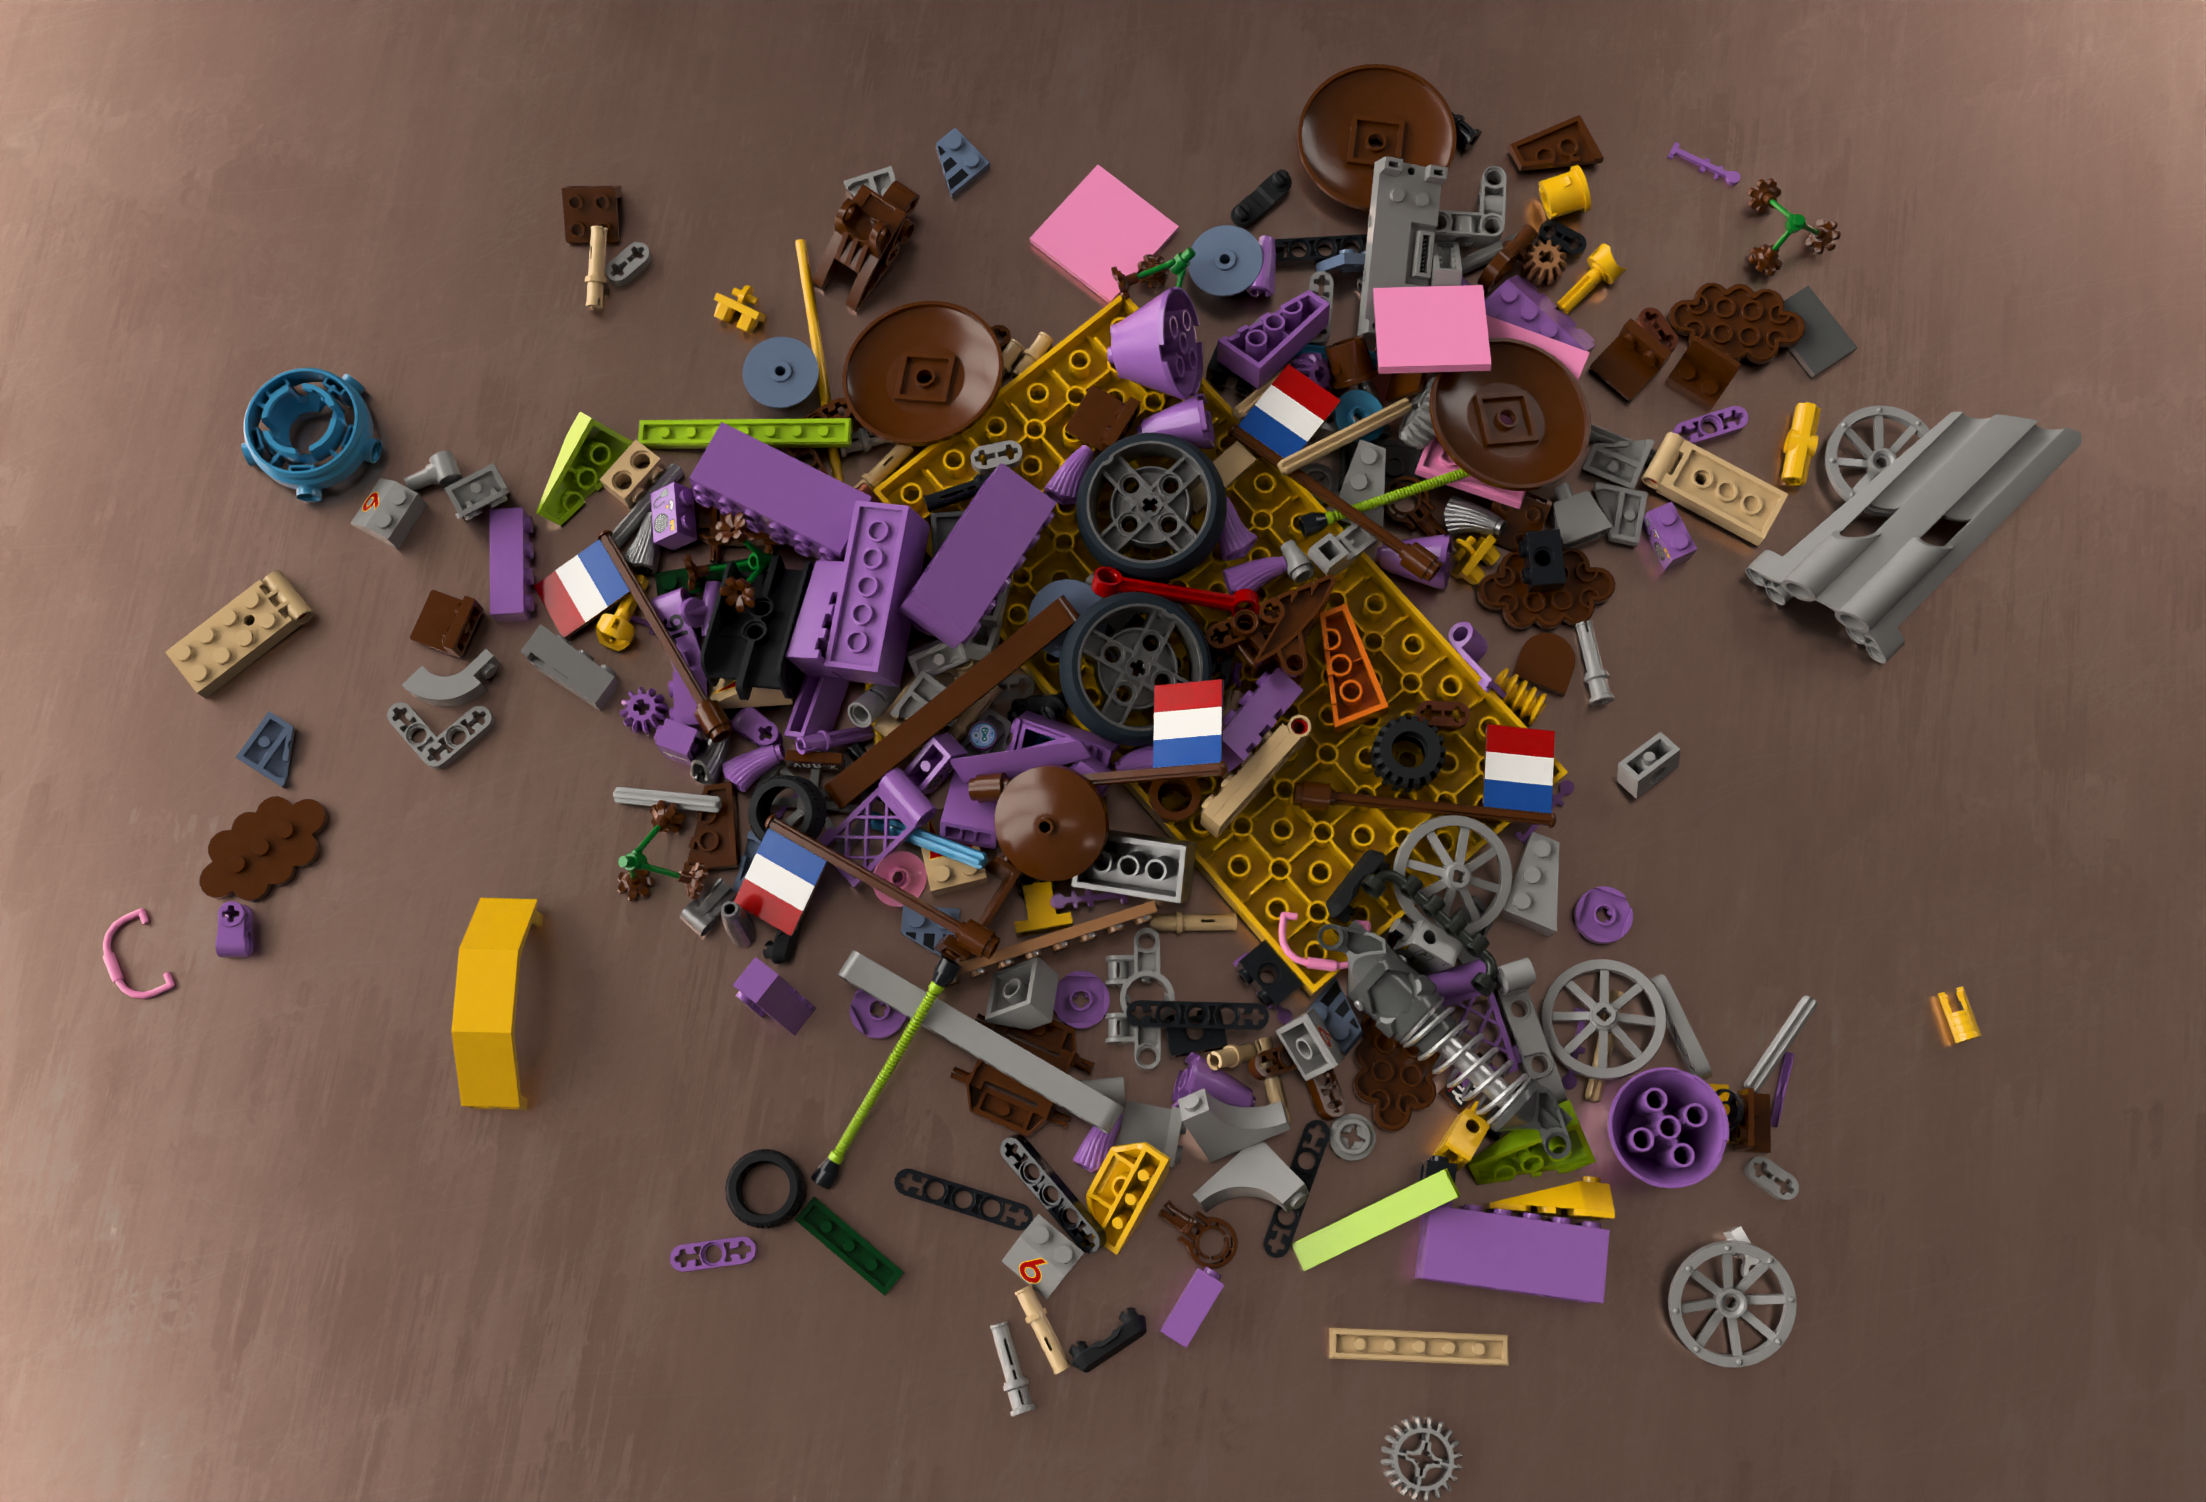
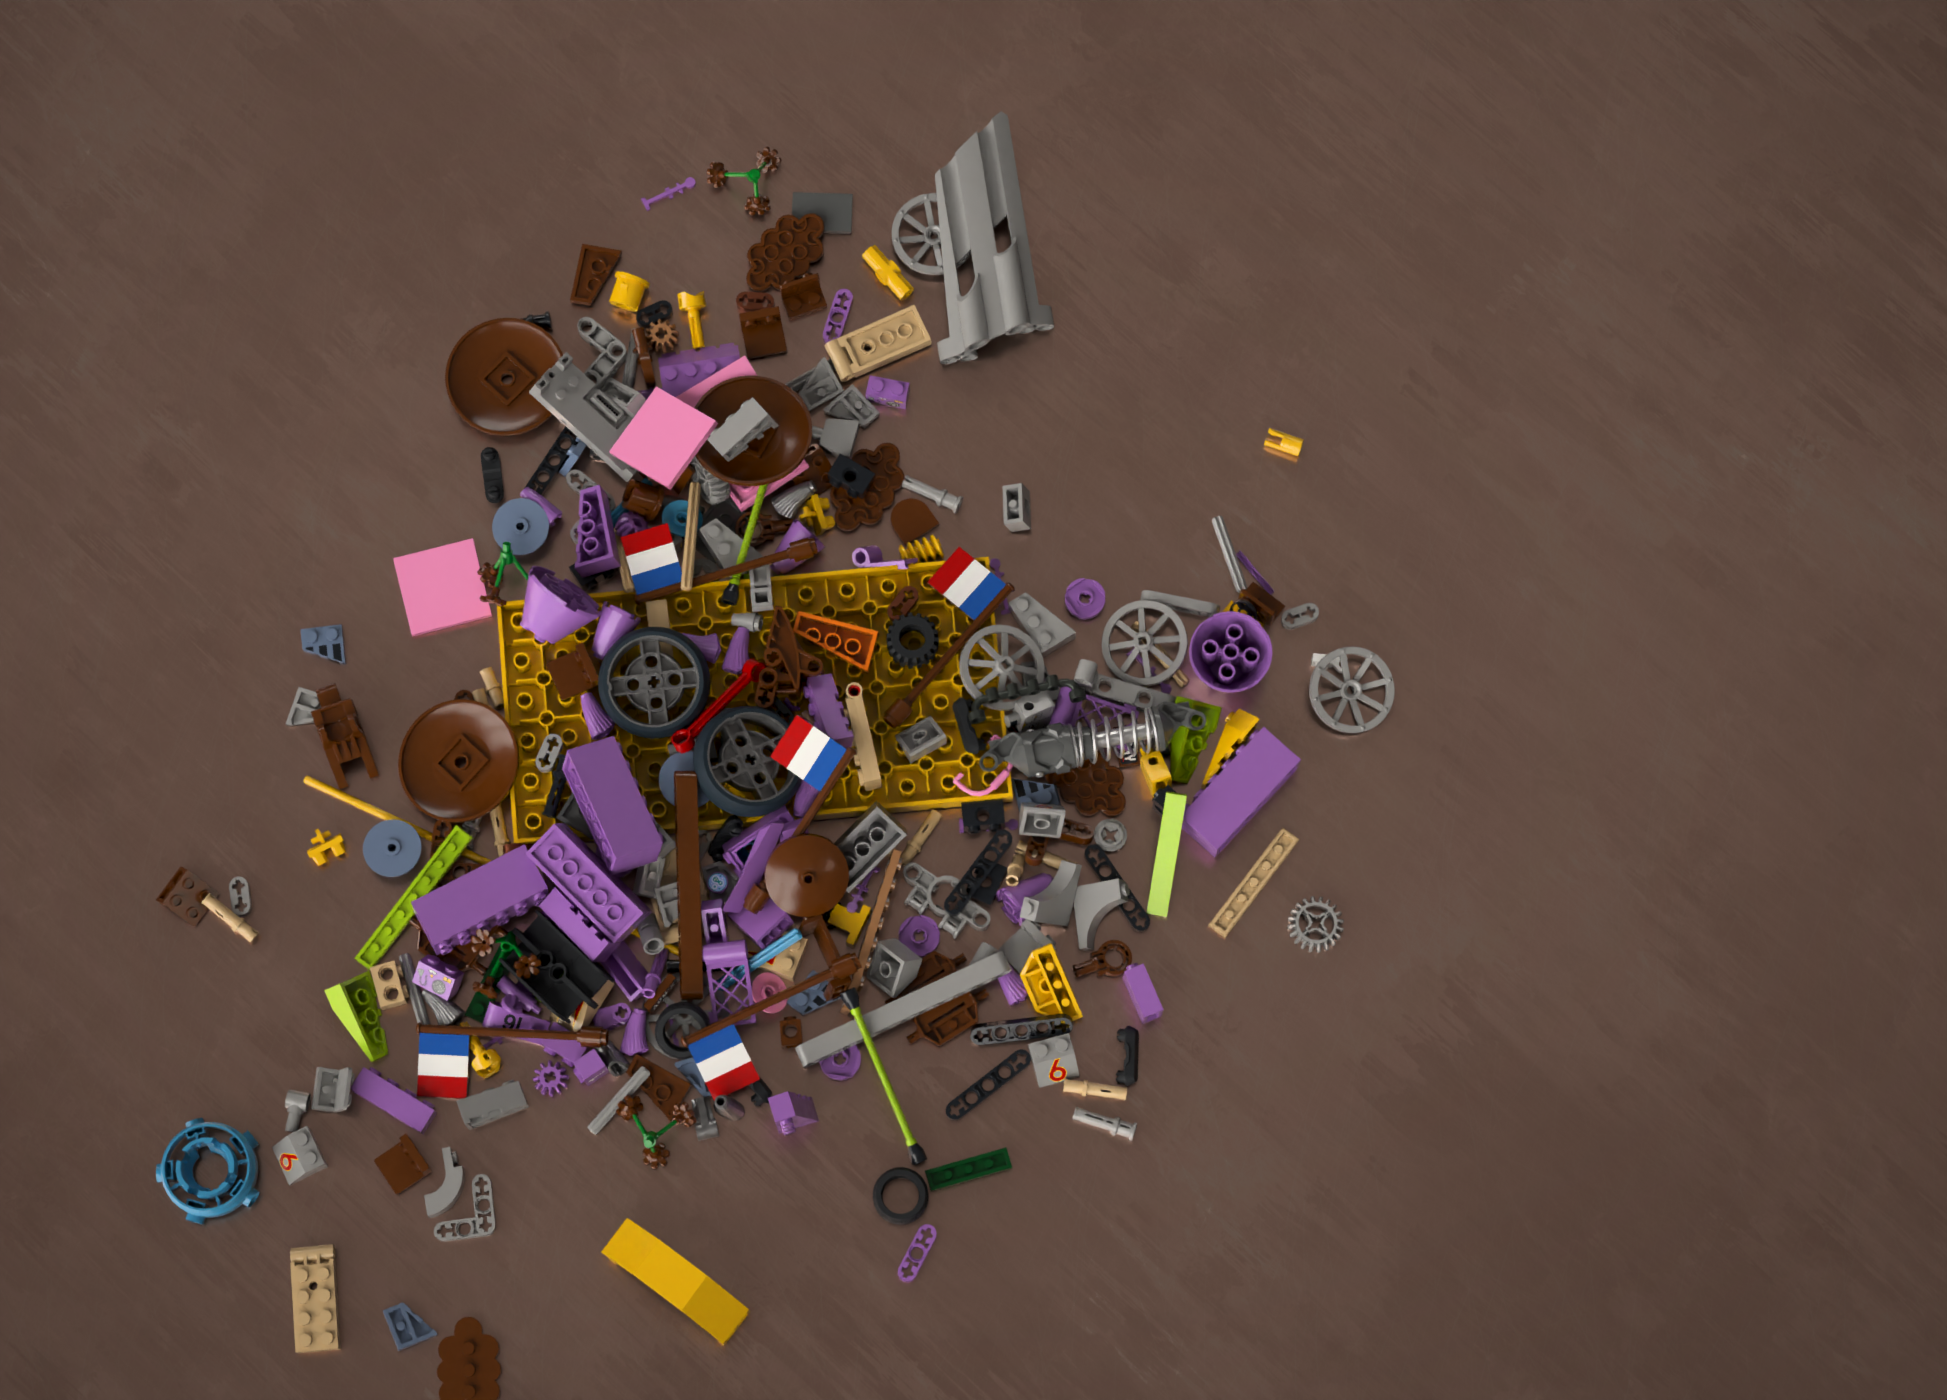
camera: 55 degrees left, 0 degrees up
reddish brown piece [1149,778,1201,825] -> none
none -> light grey wedge [707,397,779,462]
none -> reddish brown brick [779,1016,803,1049]
none -> light grey slope [895,716,947,764]

